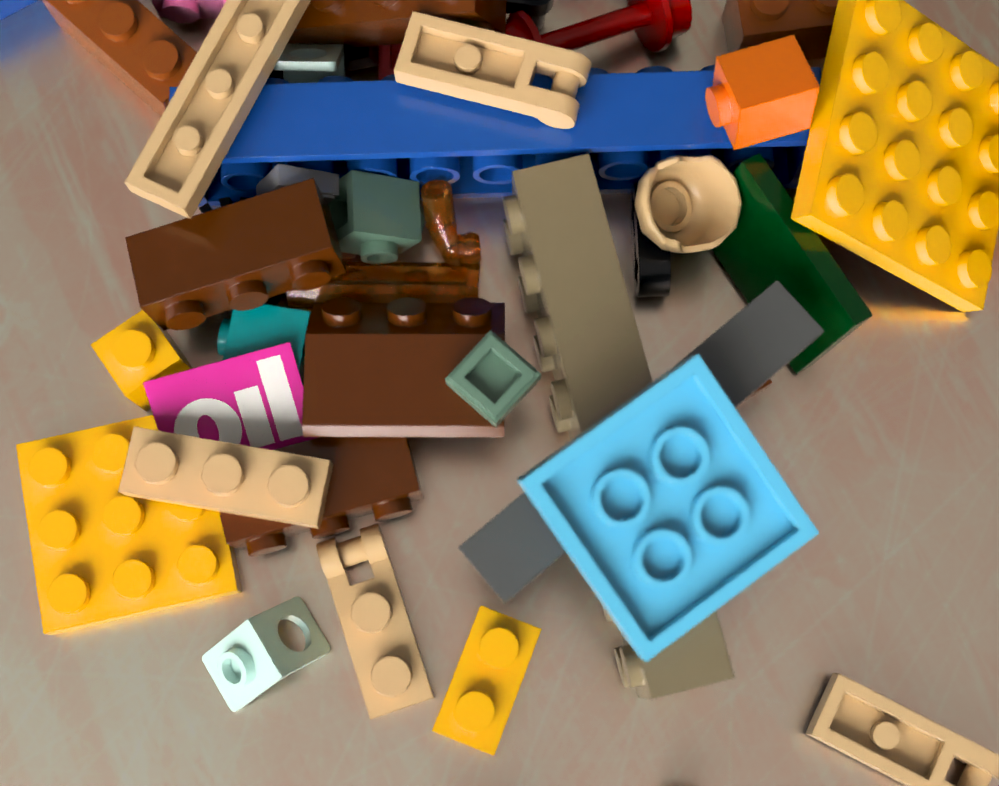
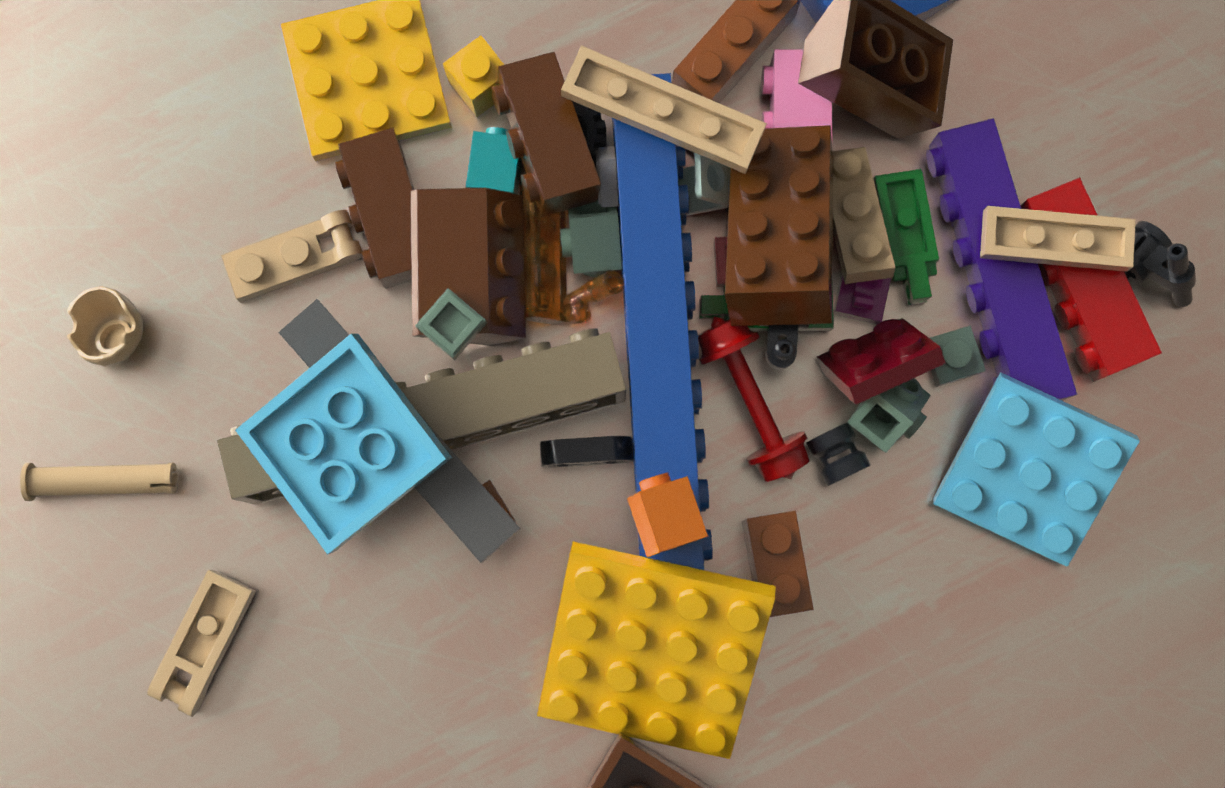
camera: 85 degrees right, 5 degrees up
tan plate [118,426,333,529] -> none
sticker [143,342,318,450] -> none
light aqua bracket [202,597,331,712] -> none
tan plate [394,11,592,129] -> none
yellow plate [432,605,541,756] -> none
tan hair [634,155,743,253] -> none
dark green tile [712,153,873,374] -> none

